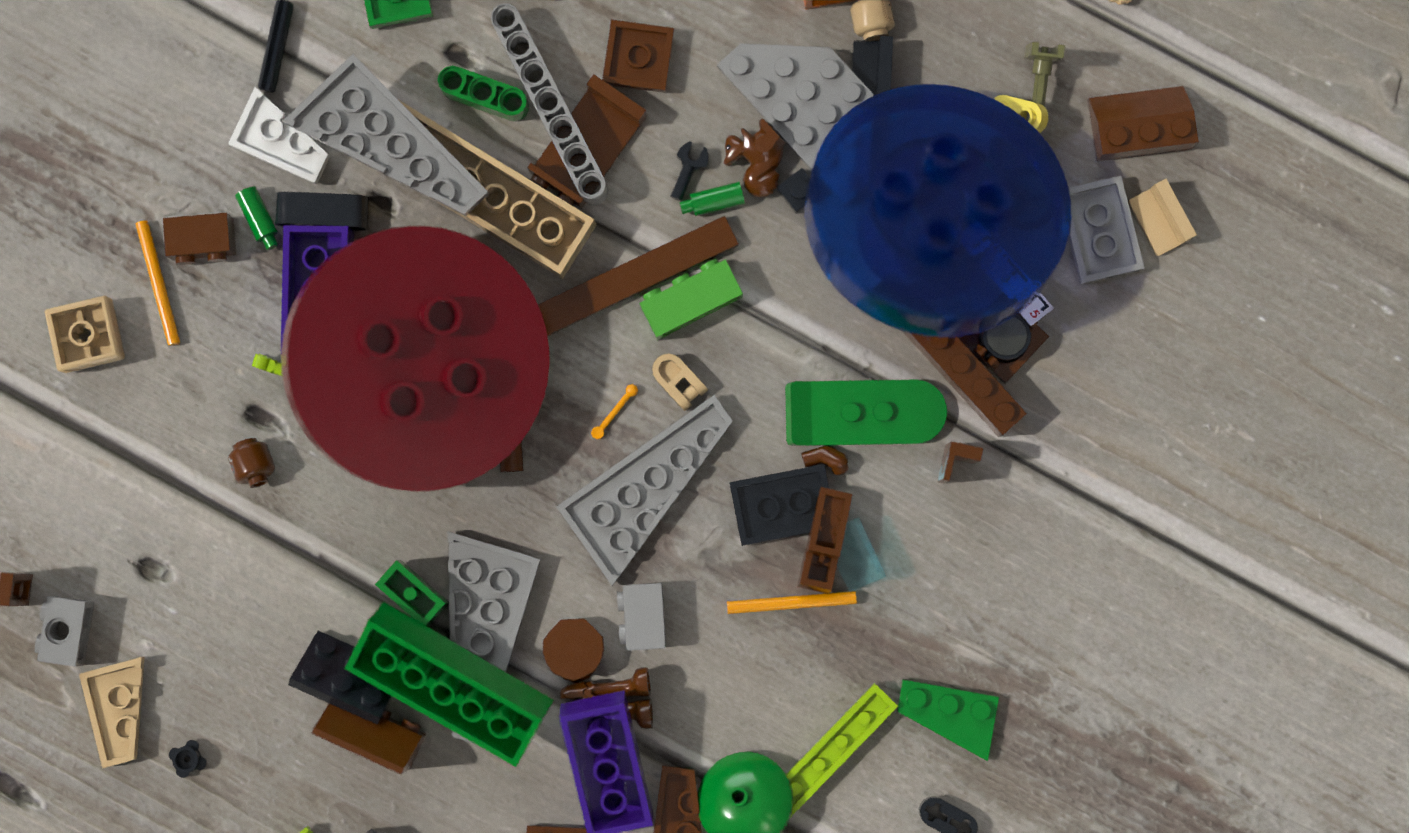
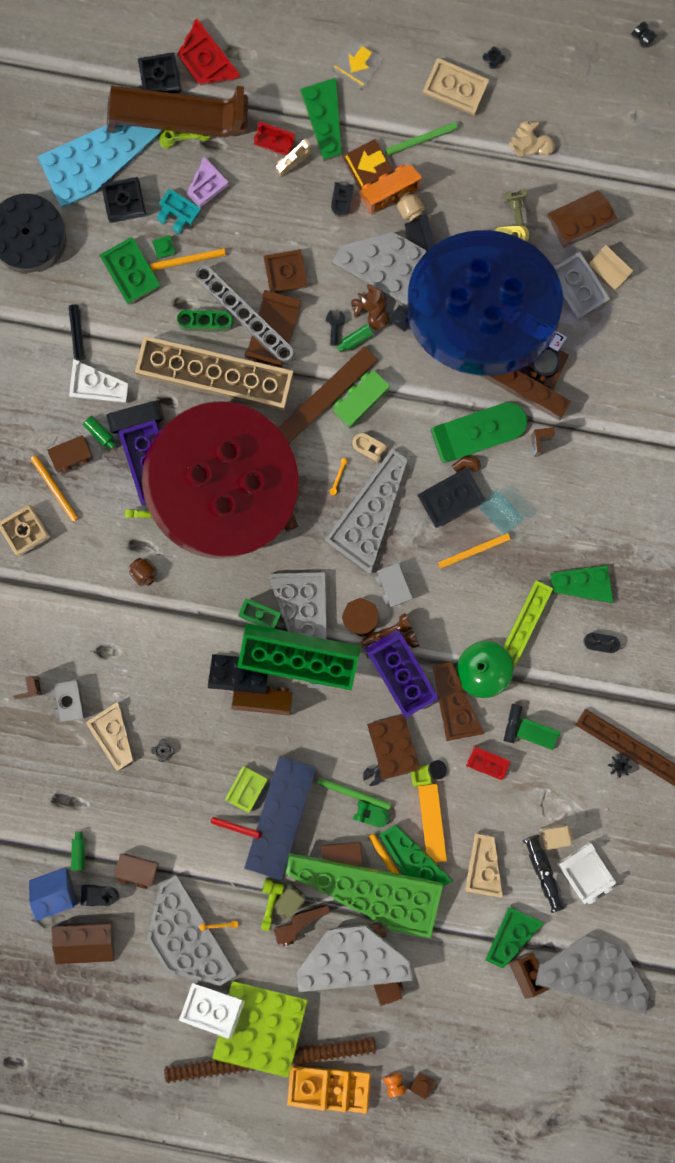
camera: 30 degrees left, 0 degrees up
light grey wing [283,54,489,216] -> none
reddish brown slope [797,487,853,594] -> none

